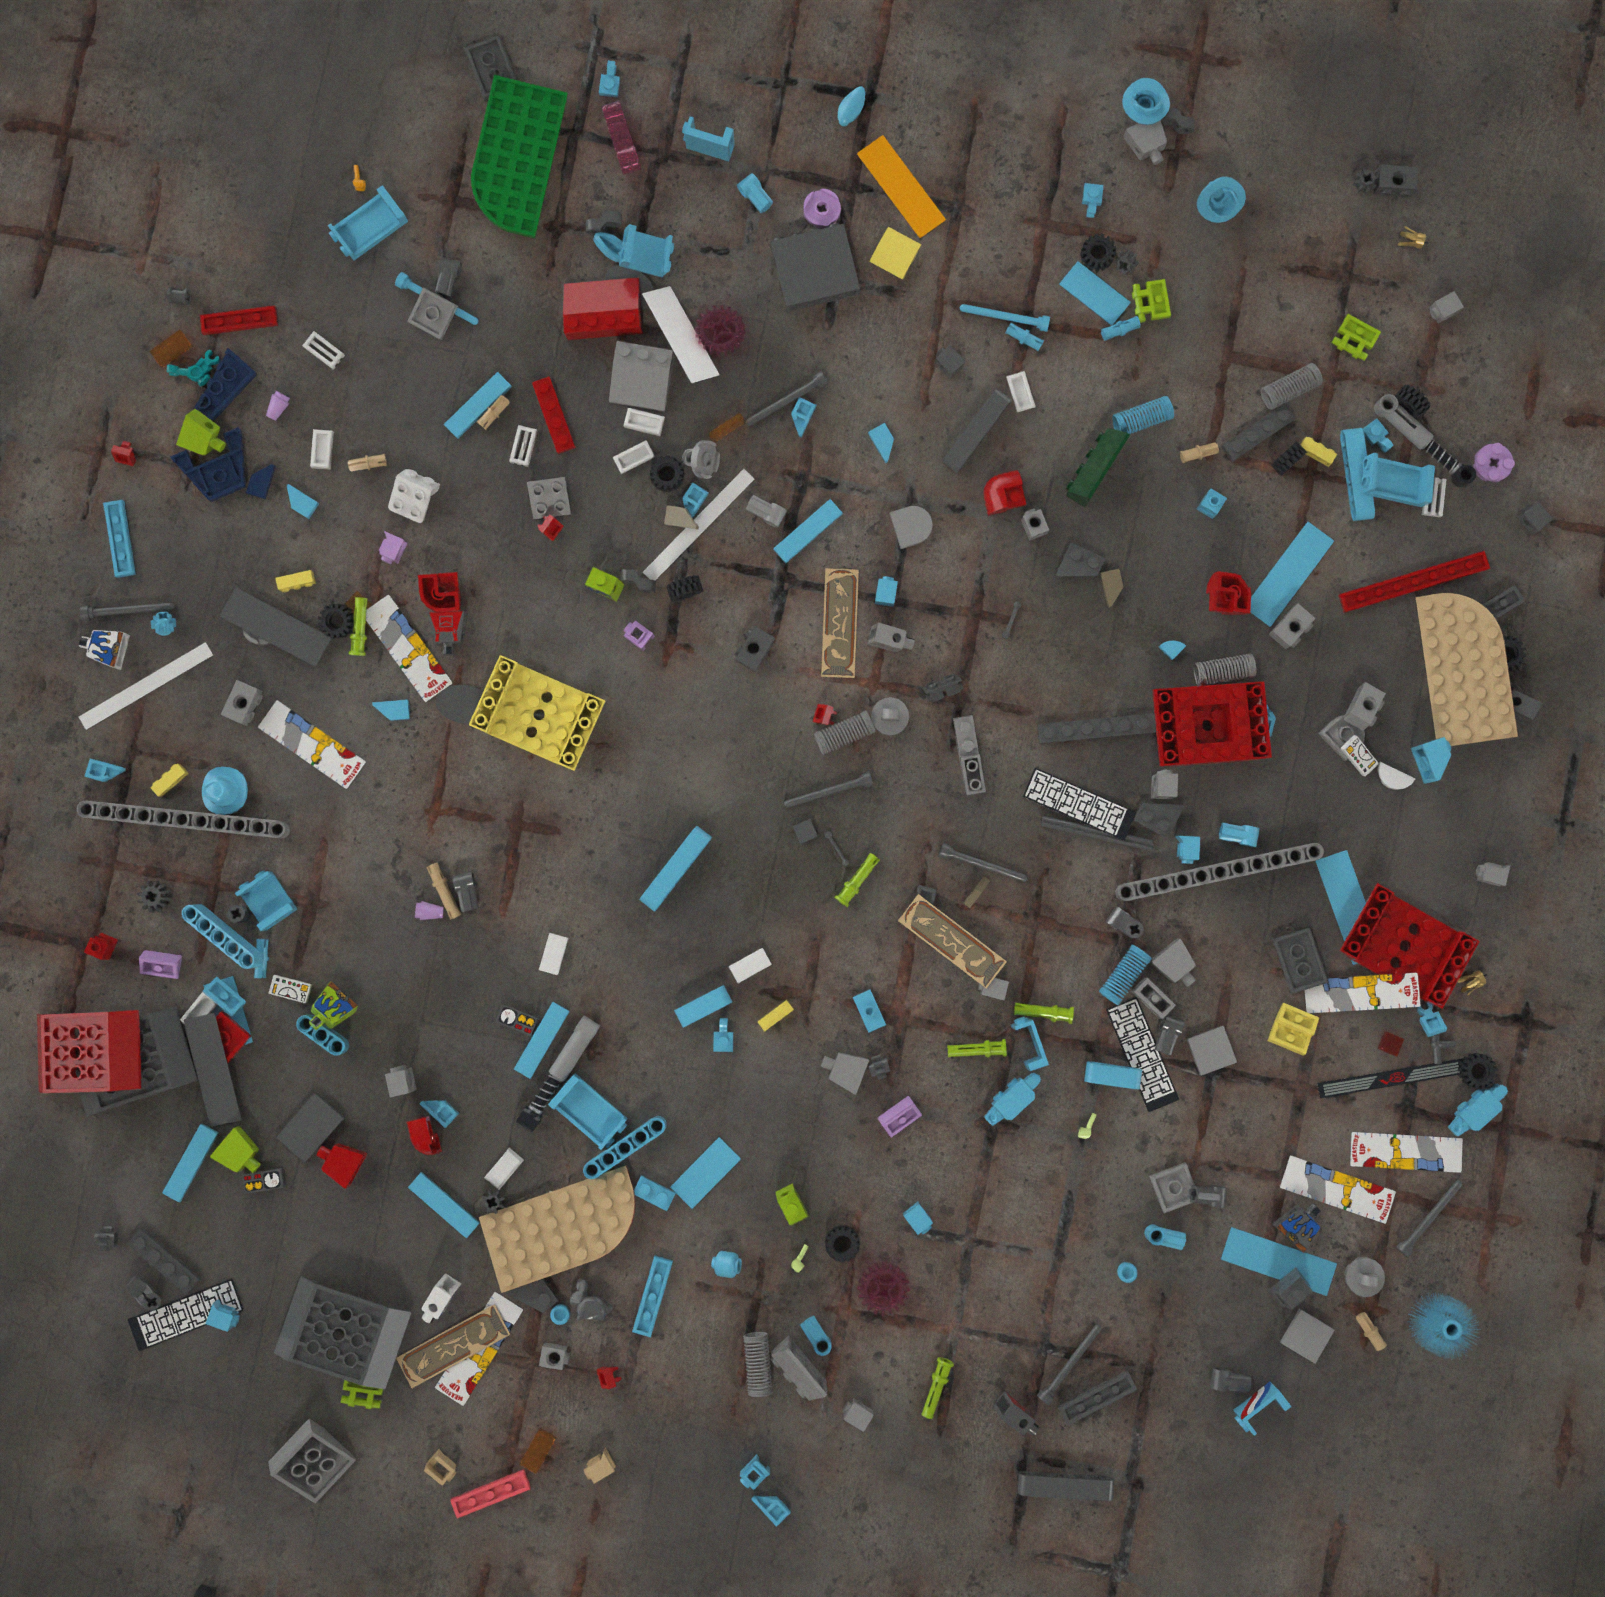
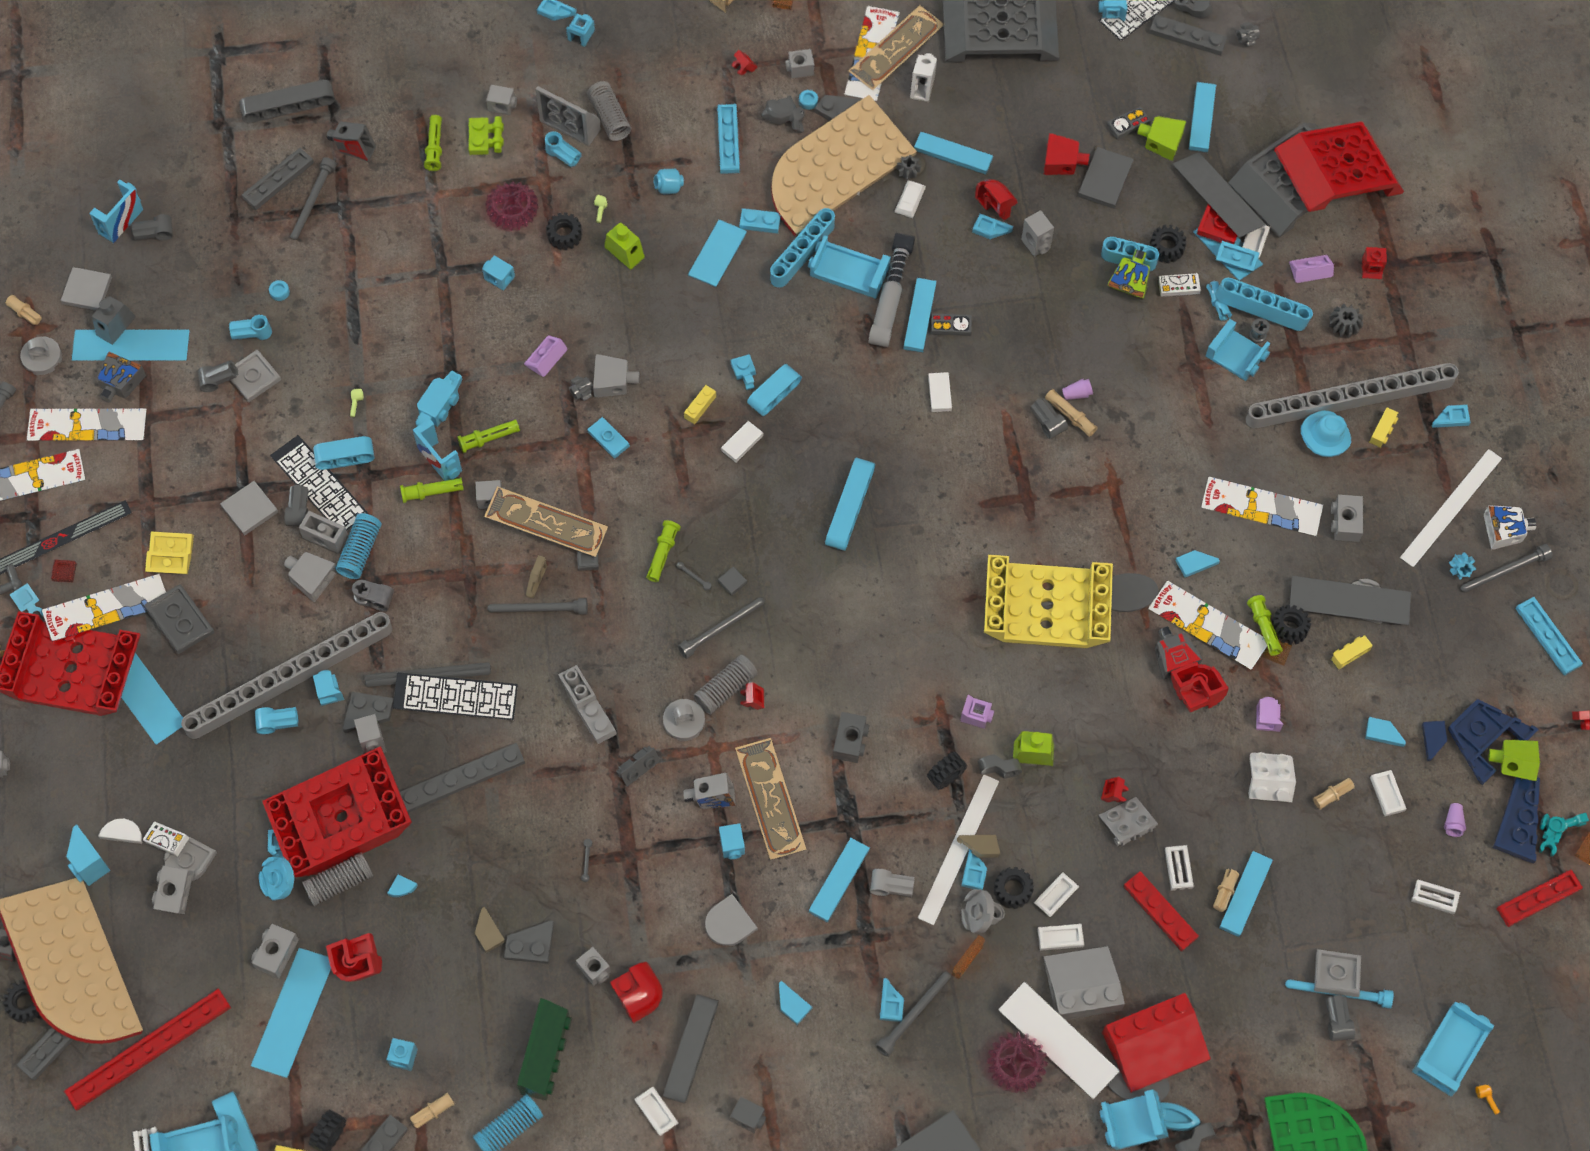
camera: 160 degrees right, 20 degrees down
none -> medium azure tile [259,856,294,900]
none -> lime plate [469,116,504,155]
none -> black tyre [1150,225,1187,263]

